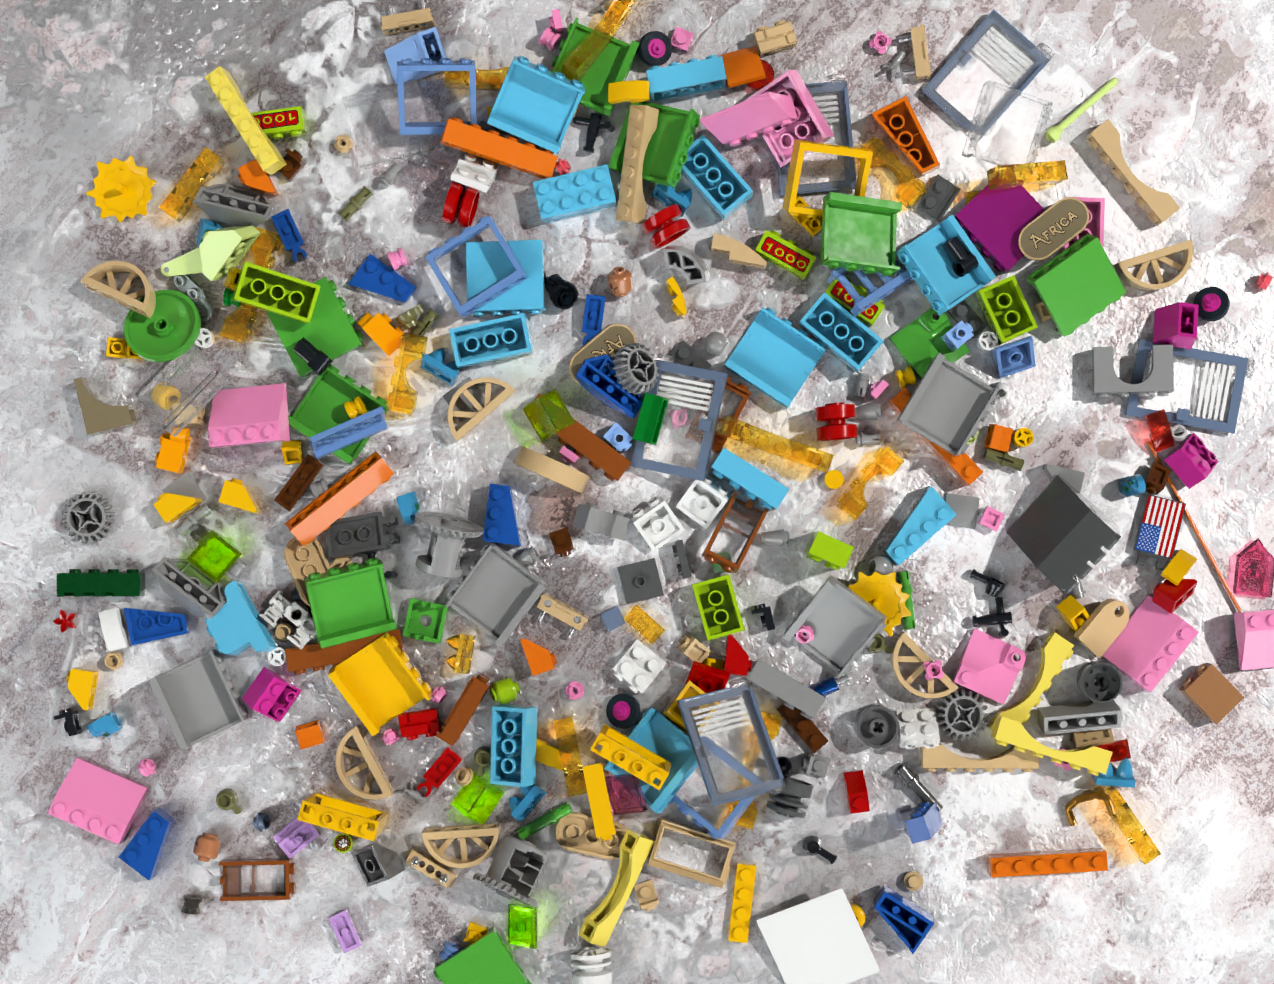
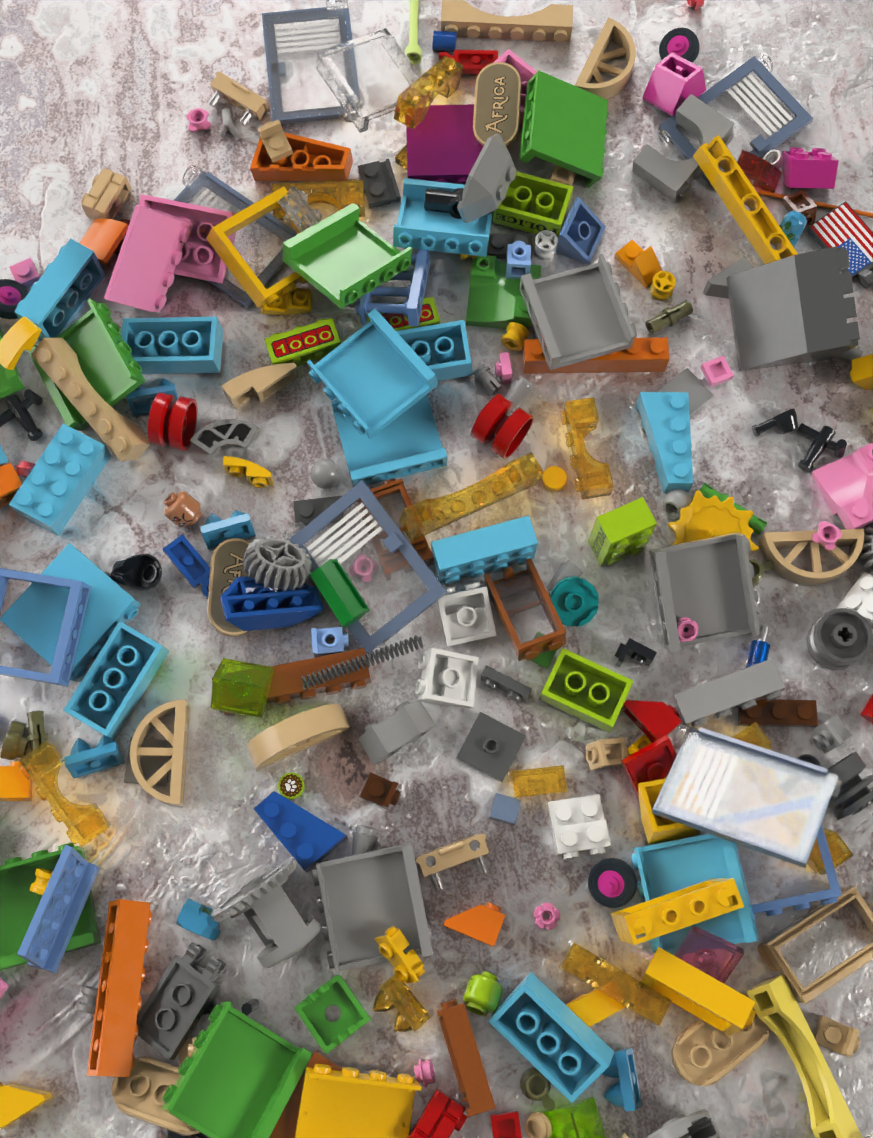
camera: 50 degrees left, 15 degrees down
reddish brown plate [274,454,325,512] -> none
yellow slope [281,440,304,465] -> none
bright green pin [517,802,573,840] -> none
bright pink plate [559,446,579,464] -> none
light grey pin [855,432,880,447] -> none
orange piece [984,424,1014,452] -> none
none -> dark azure tile [200,510,256,549]
none -> tan bracket [258,120,293,163]
none -> clear hips [278,186,322,232]
none -> tile [278,772,305,800]
none -> dark grey piece [302,635,423,690]
none -> medium azure panel [307,309,438,439]
none -> yellow hinge [374,926,425,984]
none -> blue piece [432,30,457,52]
none -> red plate [438,50,498,74]
none -> light grey wedge [457,133,517,223]
none -> teal tile [549,576,599,627]
none -> light orange slope [614,240,662,288]
none -> yellow piece [693,135,798,264]

